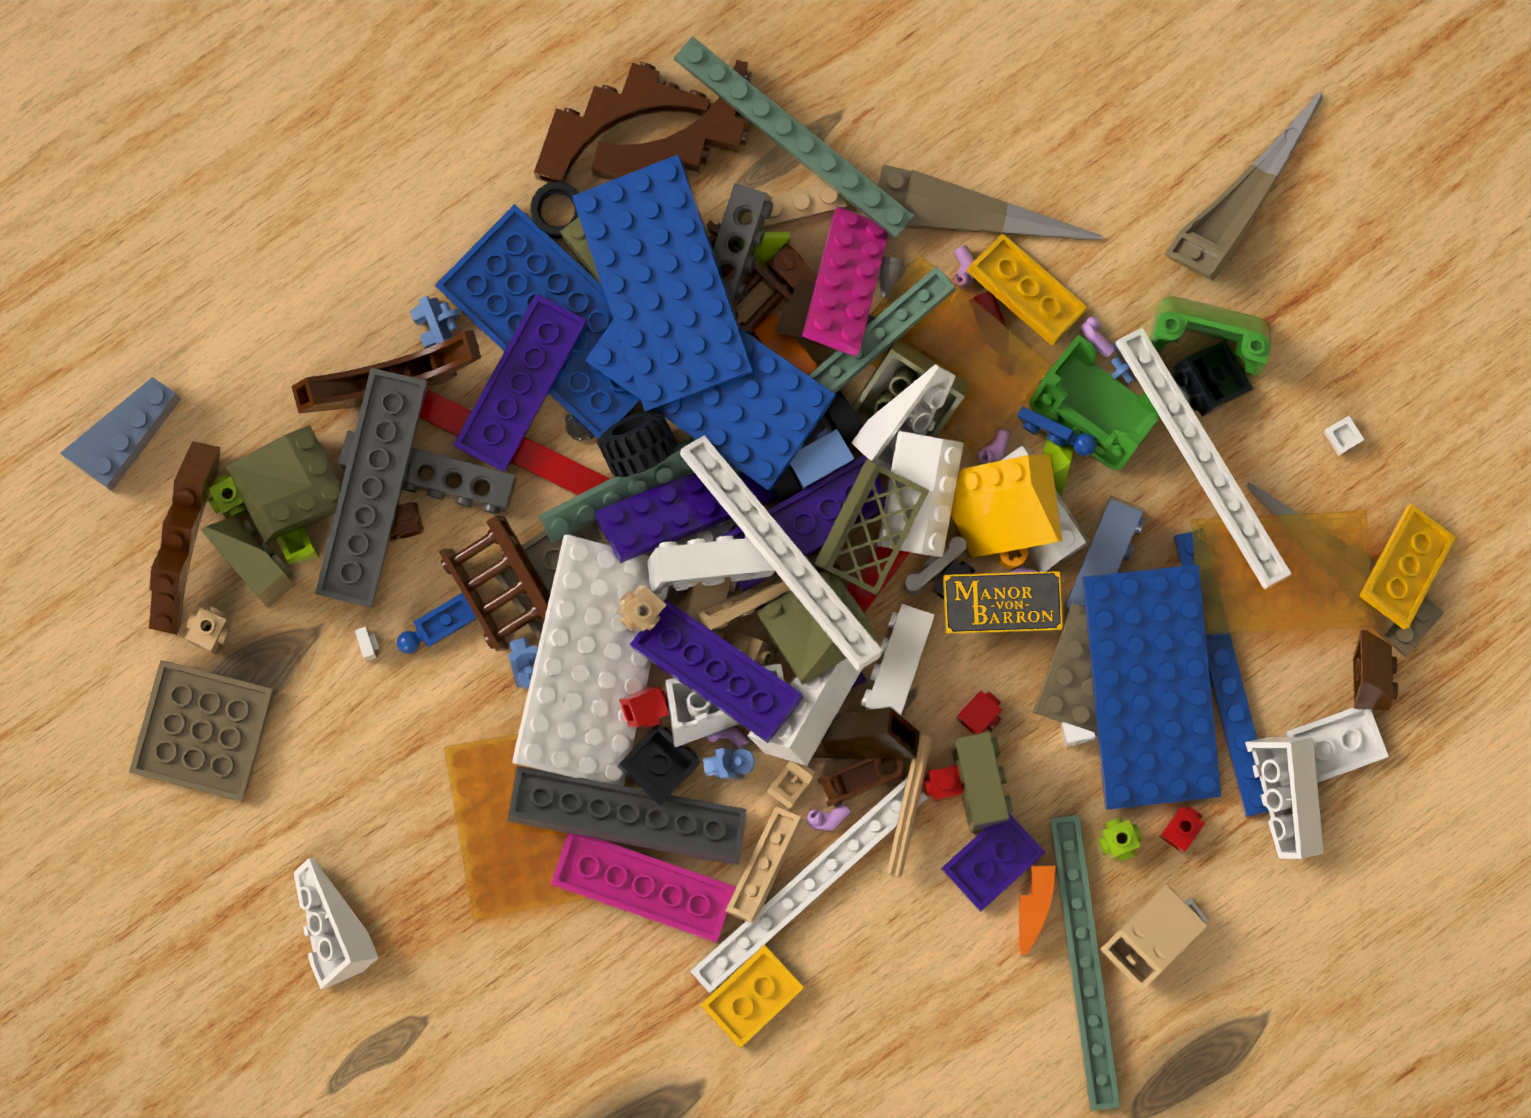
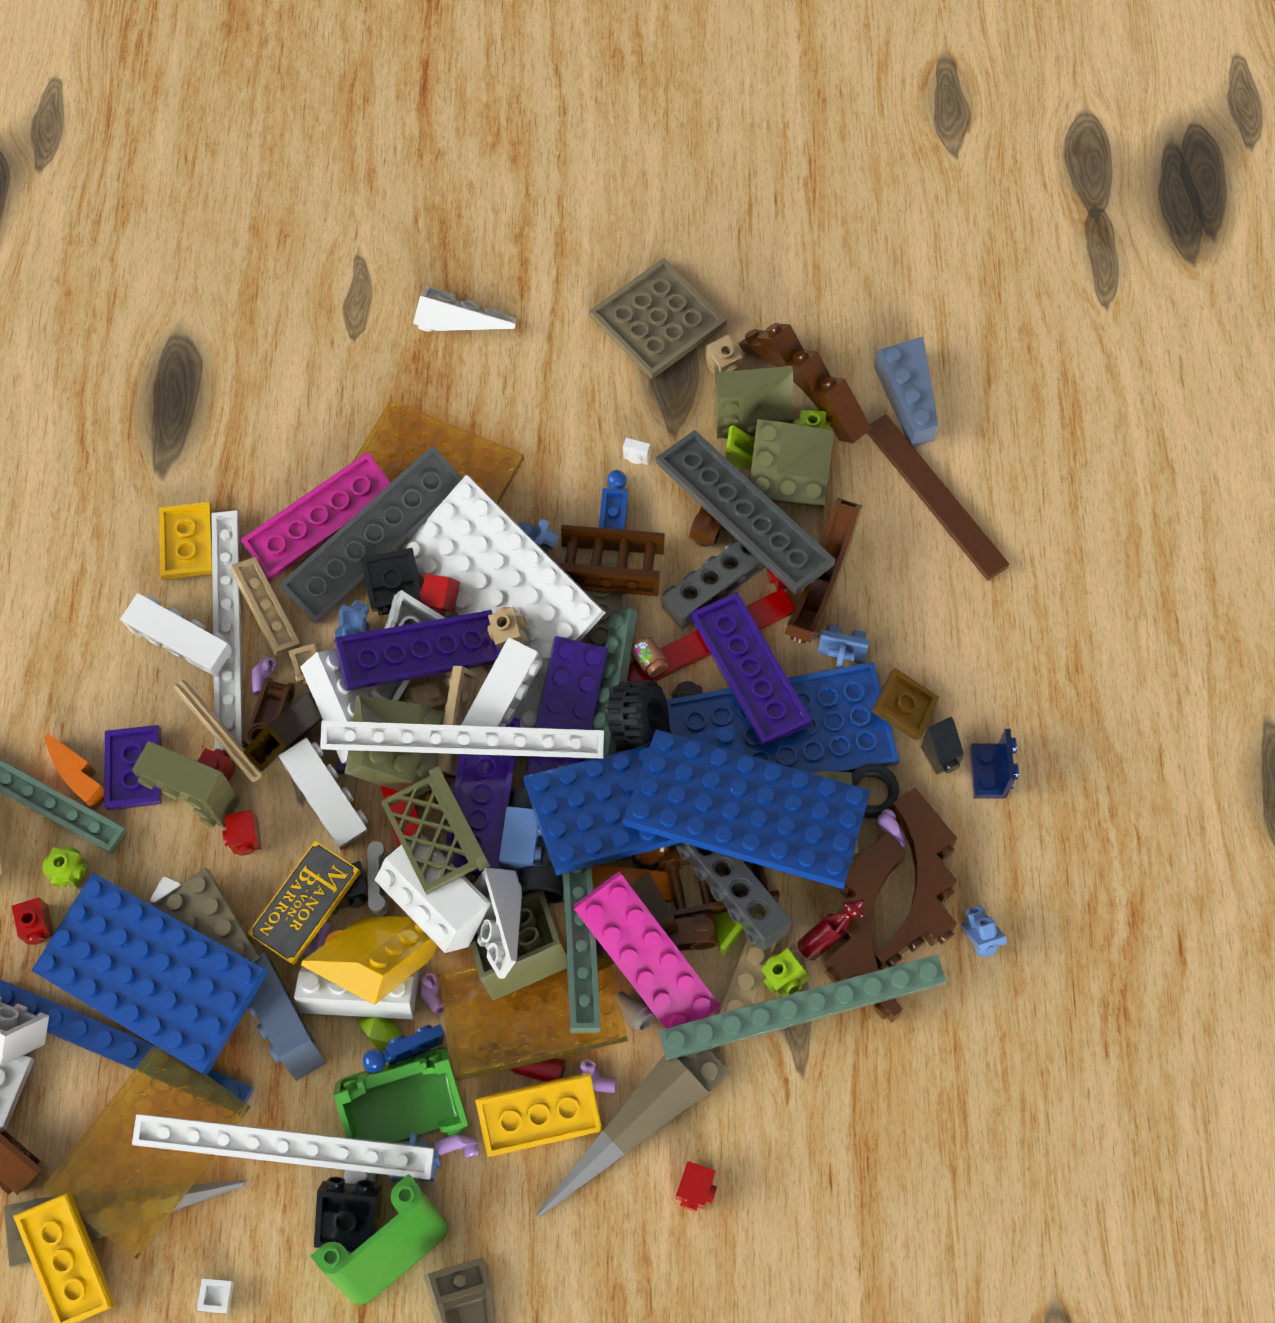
camera: 130 degrees right, 15 degrees down
none -> white wedge [120,593,233,677]
none -> nougat brick [631,637,668,677]
none -> red brick [676,1161,717,1212]
none -> lime brick [761,948,811,996]
none -> dark red wheel [797,899,864,961]
none -> reddish brown tile [867,414,1009,581]
none -> pearl gold plate [871,668,939,741]
none -> lavender arm [877,809,906,848]
none -> black slope [921,717,964,774]
none -> medium blue hips [961,906,1007,957]
none -> clear blue bracket [970,729,1019,799]

